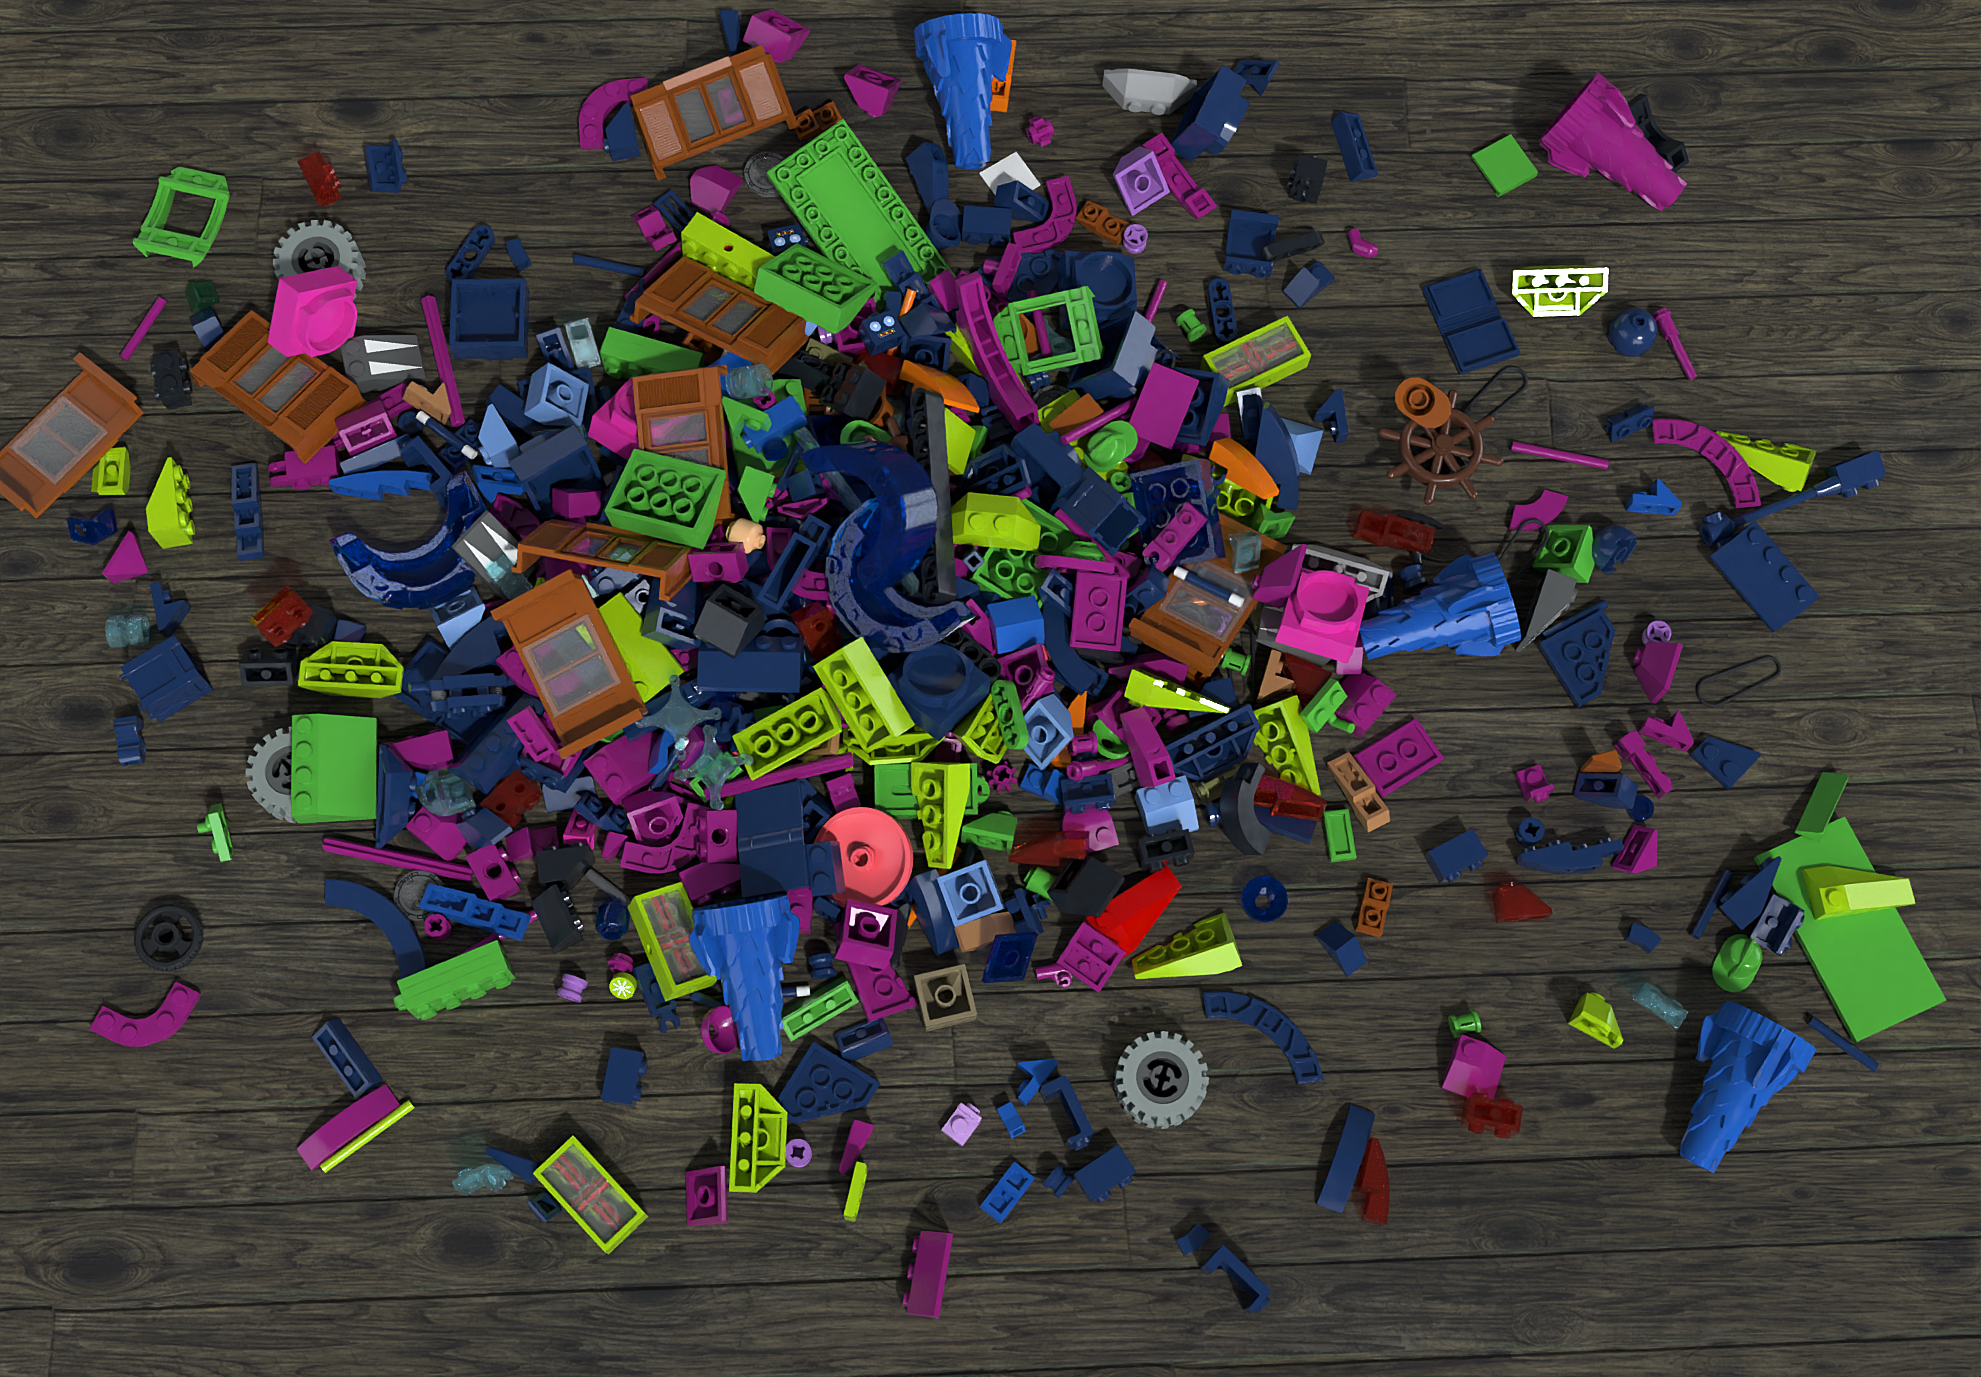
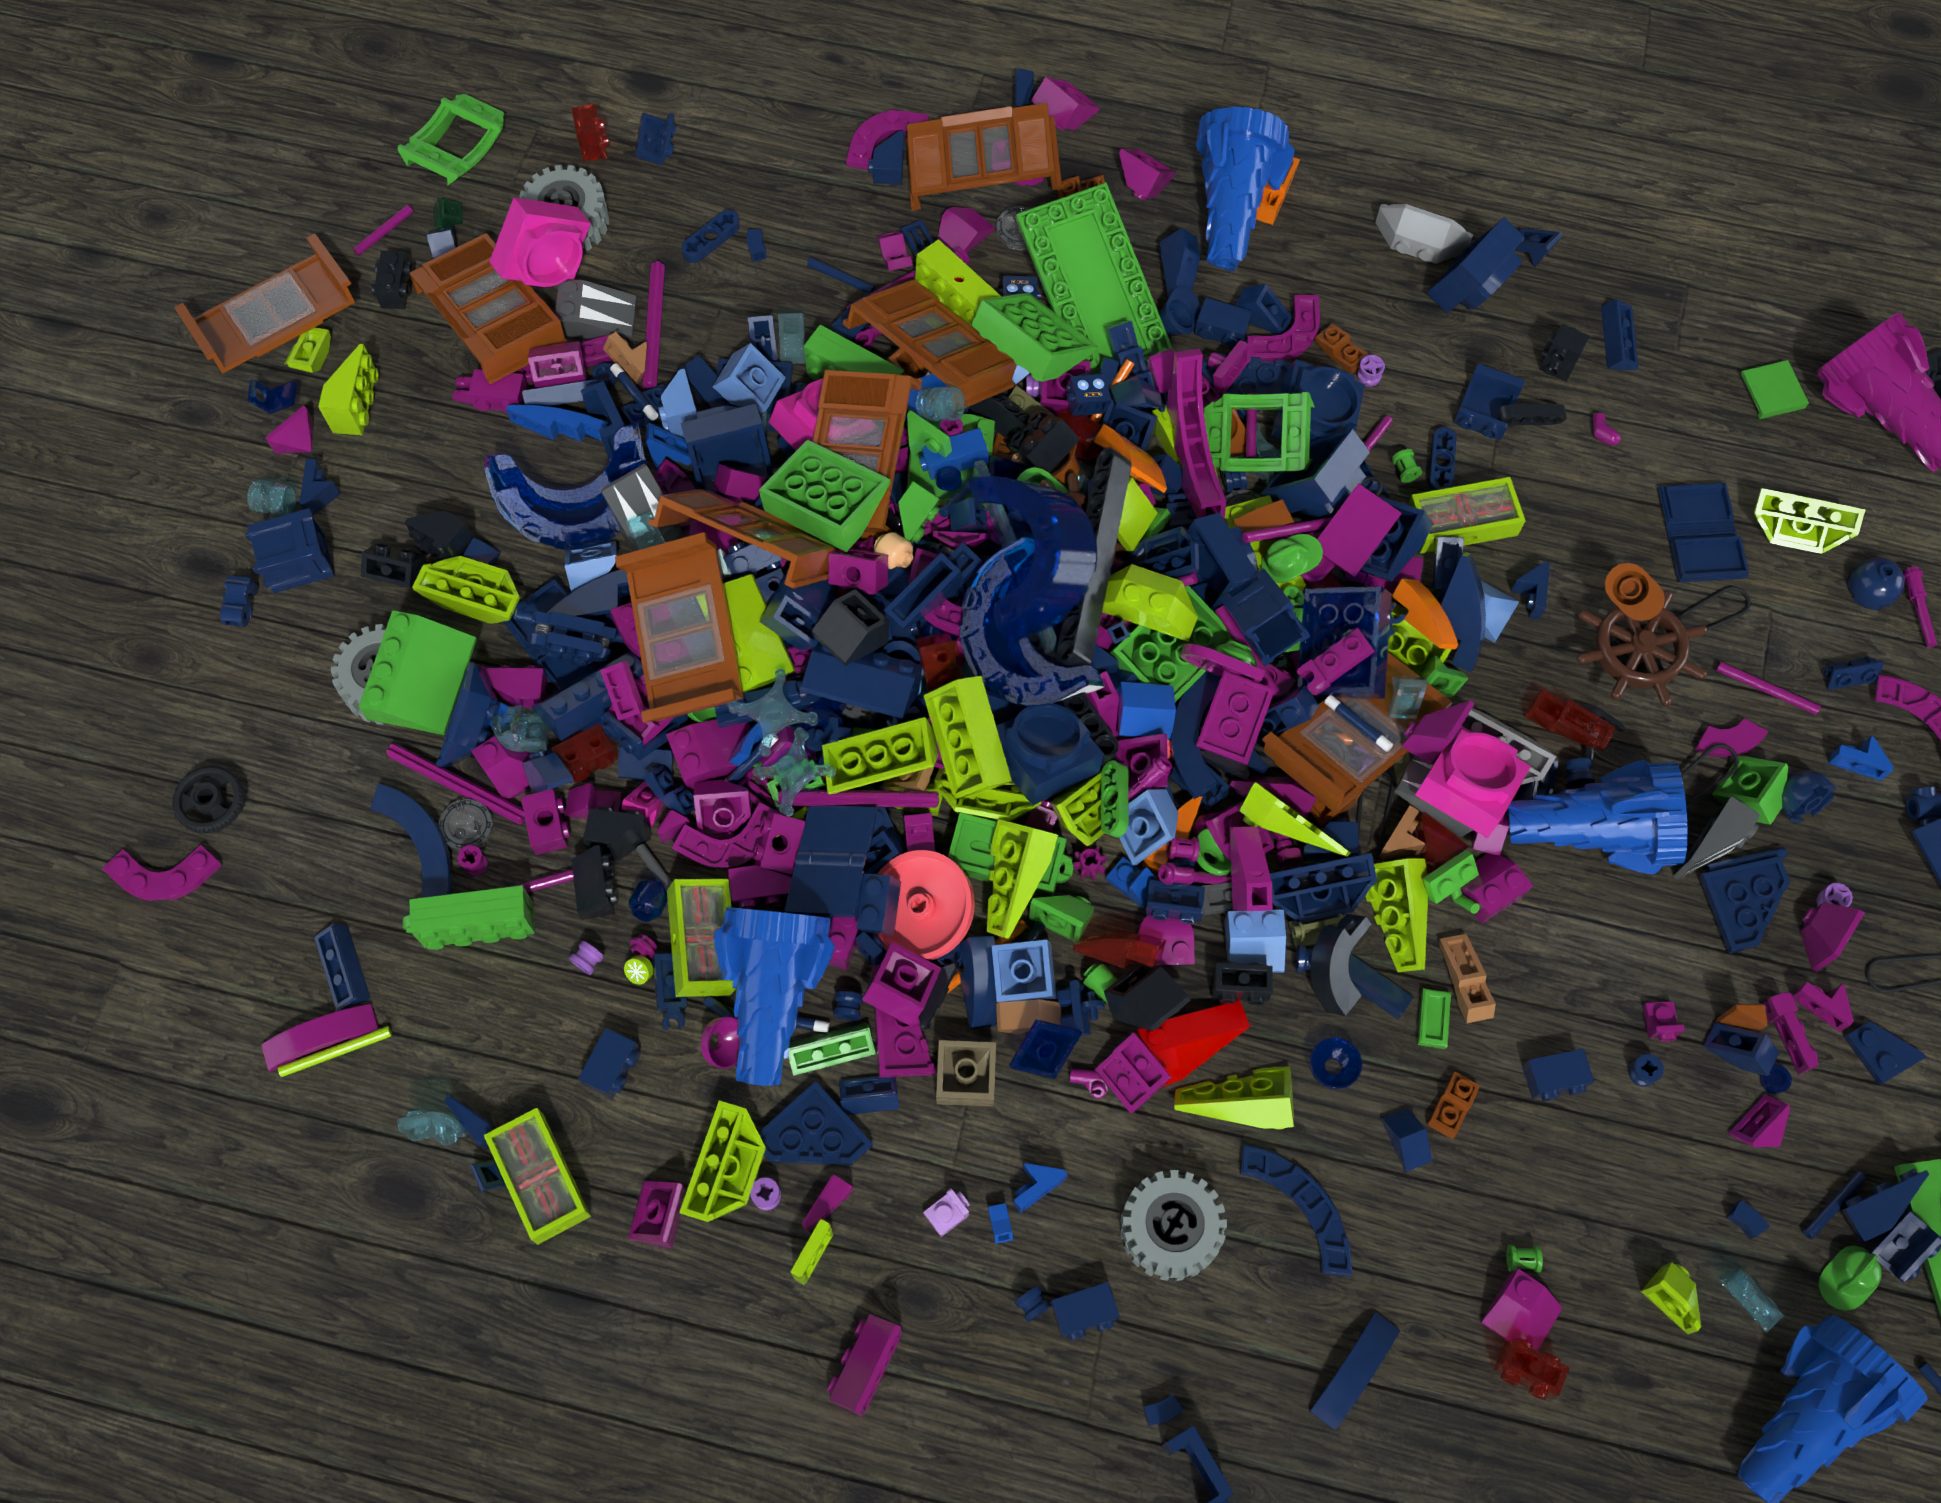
camera: 20 degrees right, 5 degrees down
bright green plate [197,803,234,862] -> none
dark blue slope [231,463,264,561] -> none
clear red brick [248,585,314,647] -> none
blue slope [419,883,531,941] -> none
dark blue container [449,279,530,360] -> none
white sticker [979,152,1041,195] -> none
blue slope [980,1161,1035,1224] -> none
magenta gear [1026,116,1055,147] -> none
dark blue slope [1038,568,1075,619] -> none
dark blue panel [1040,1075,1094,1151] -> none
medium lavender slope [1113,146,1170,216] -> none
magenta slope [1142,133,1217,220] -> none
bright green bush [1221,647,1252,676] -> none
clear red slope [1253,775,1327,821] -> none
dark blue slope [1283,260,1335,309] -> none
magenta tile [1353,718,1444,799] -> none
clear red slope [1357,1137,1390,1226] -> none
clear red slope [1492,882,1553,923] -> none
dark blue slope [1515,837,1624,874] -> none

